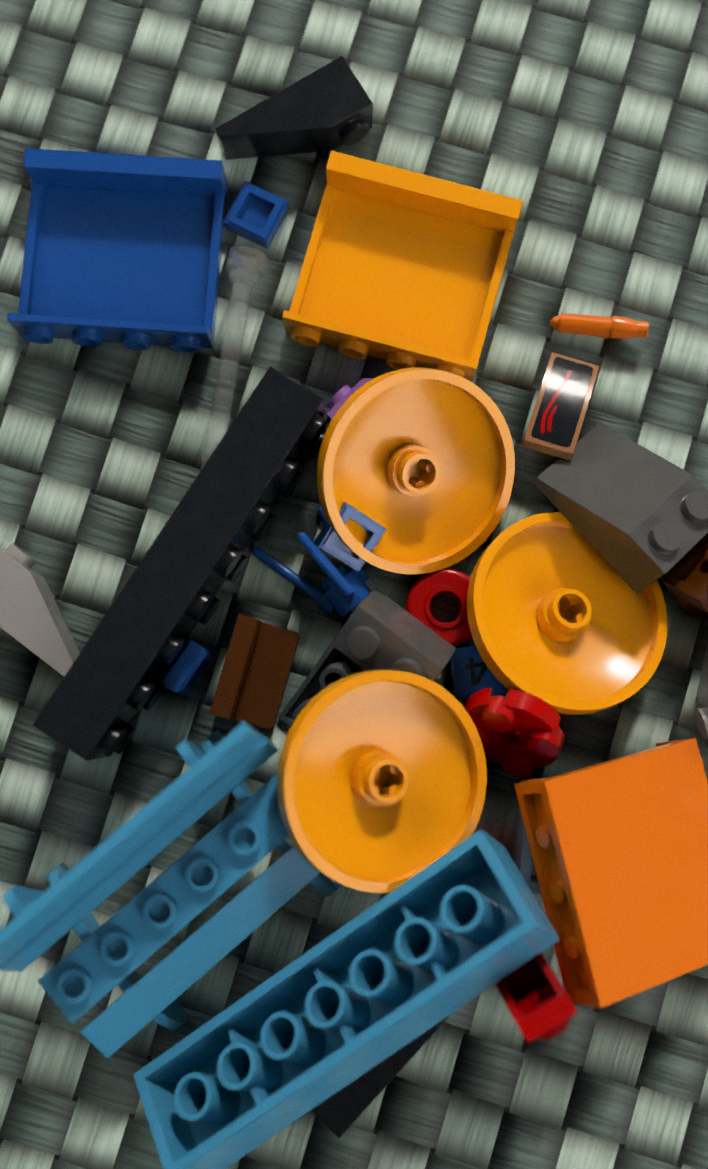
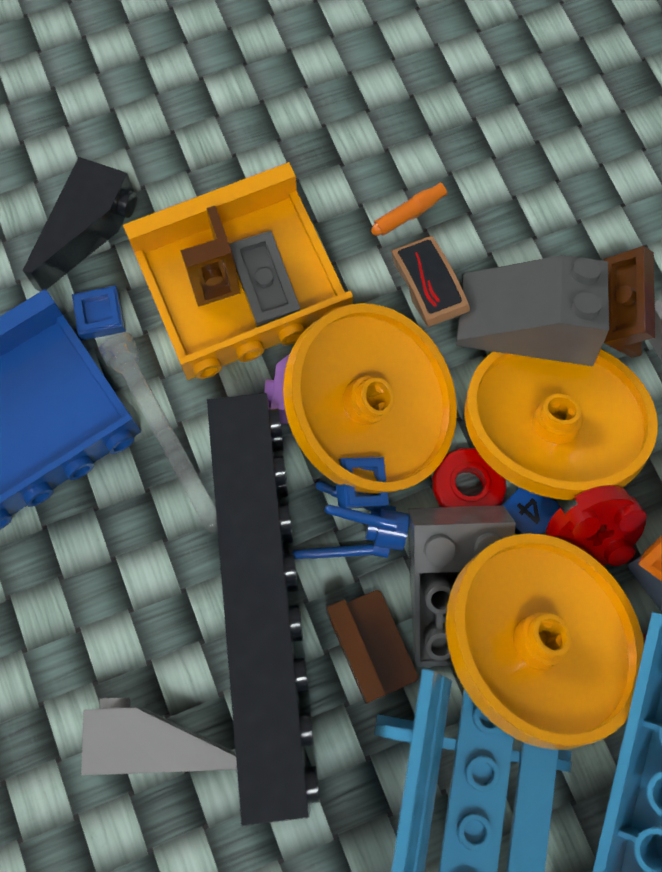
camera: 45 degrees left, 10 degrees down
blue tile [162,640,213,694] -> none
none -> reddish brown panel [180,206,240,307]
none -> dark grey plate [229,231,300,327]

